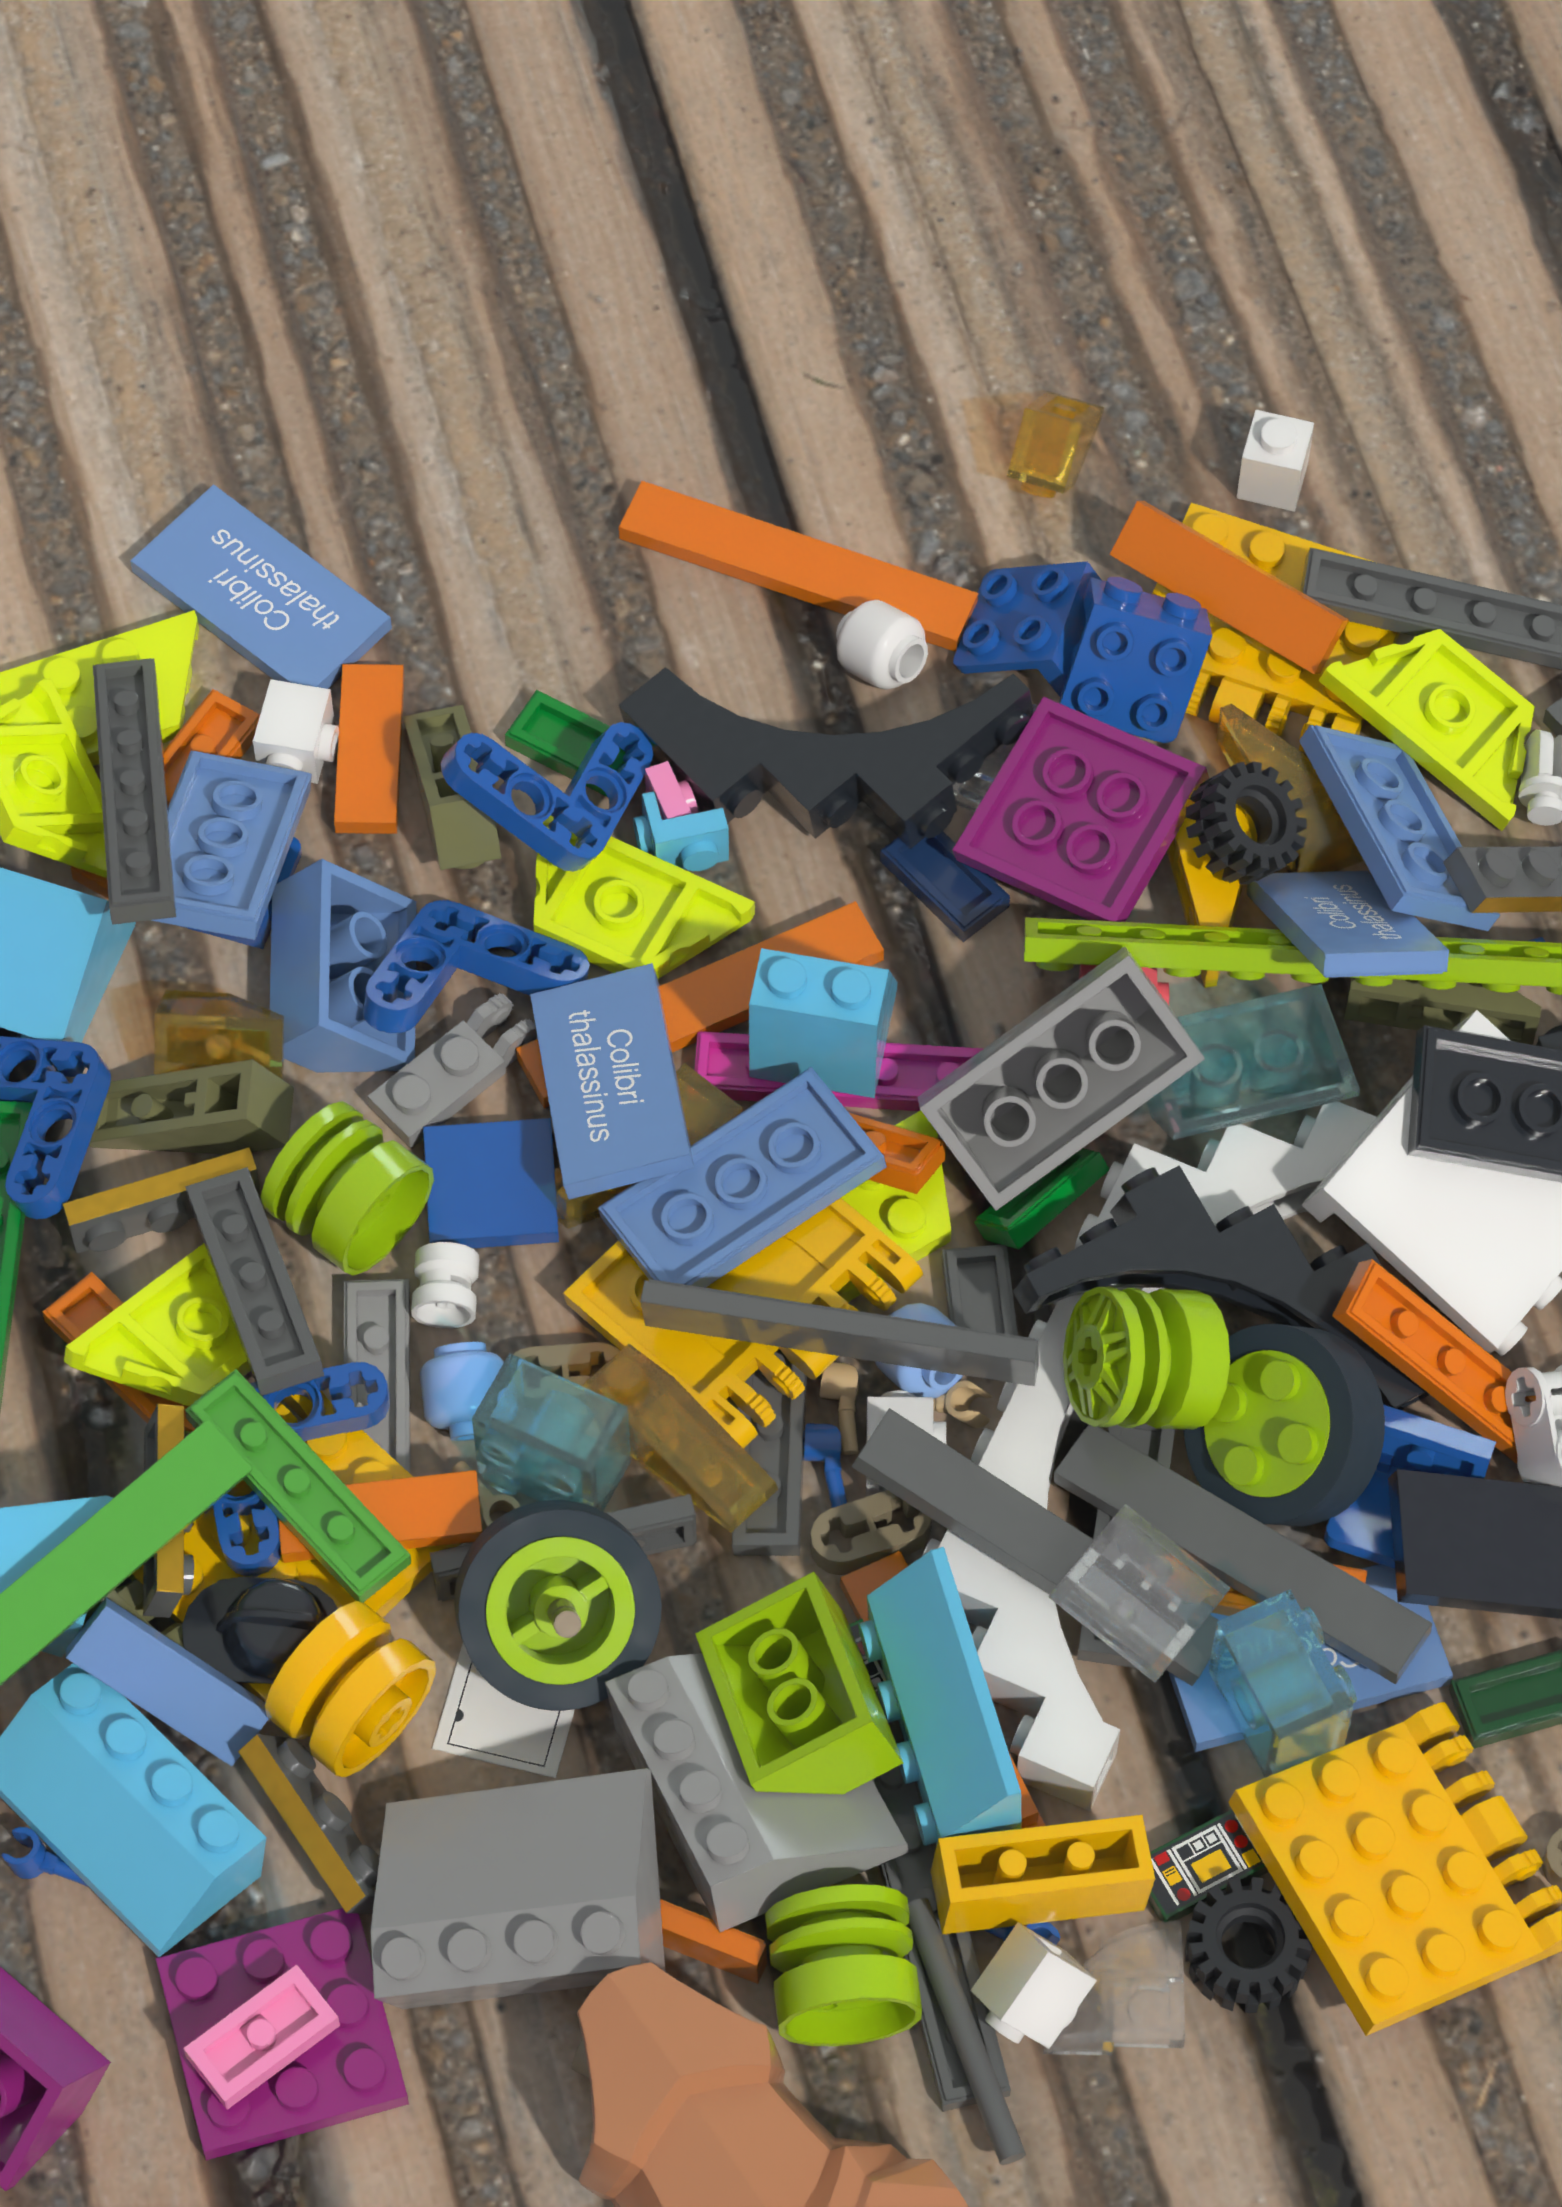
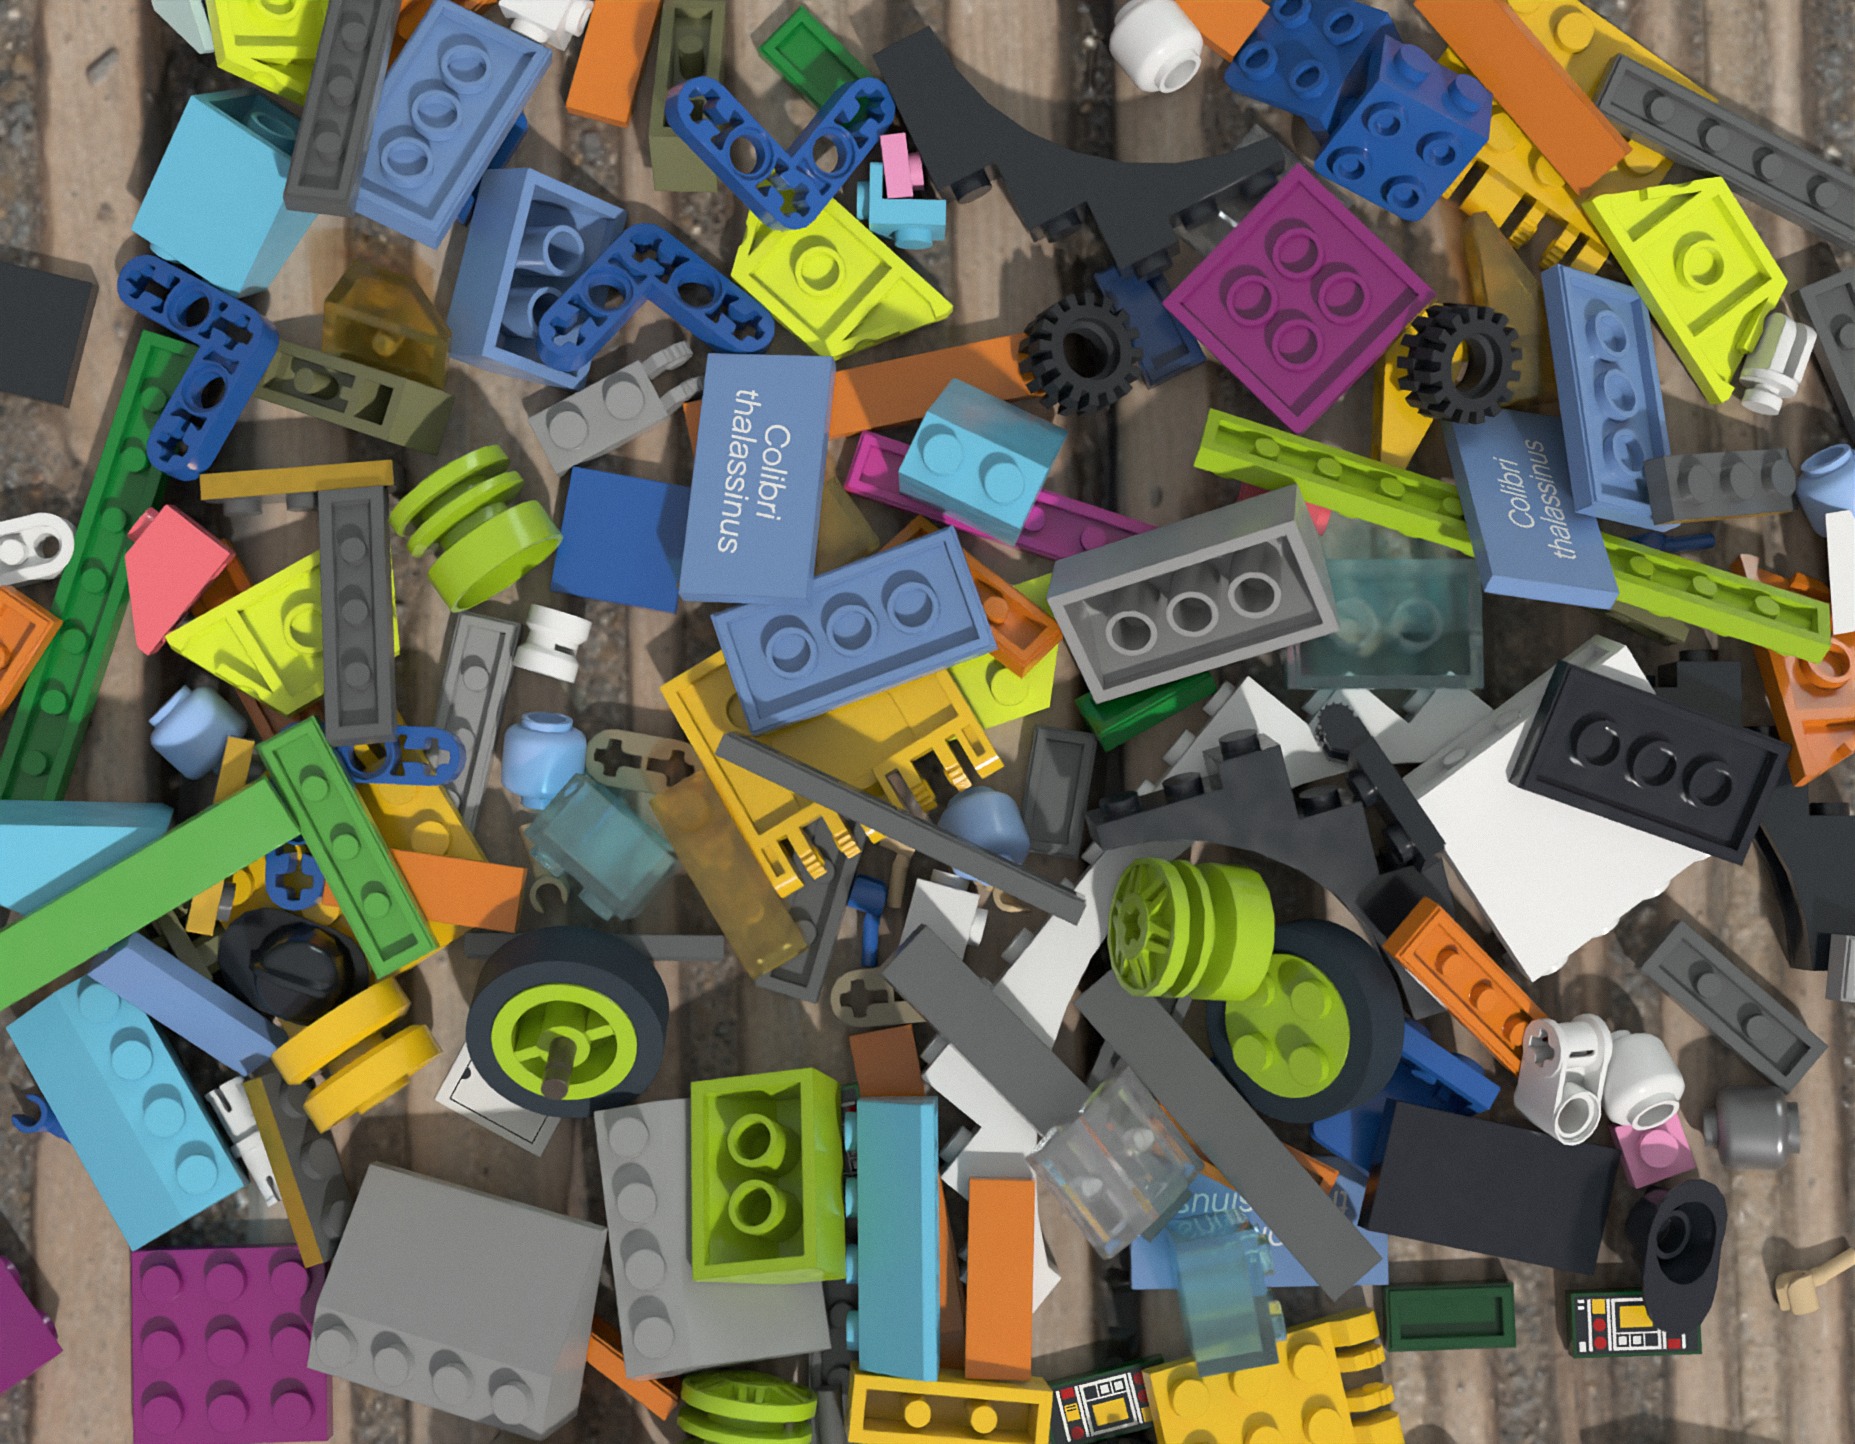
camera: 10 degrees right, 25 degrees up
bright pink plate [183,1964,340,2110] -> none
none -> coral slope [125,504,237,655]
none -> light blue head [149,685,248,780]
none -> white pin [204,1075,282,1207]
none -> orange tile [964,1176,1035,1381]
none -> black tyre [1018,292,1144,417]
none -> black hinge [1315,702,1446,873]

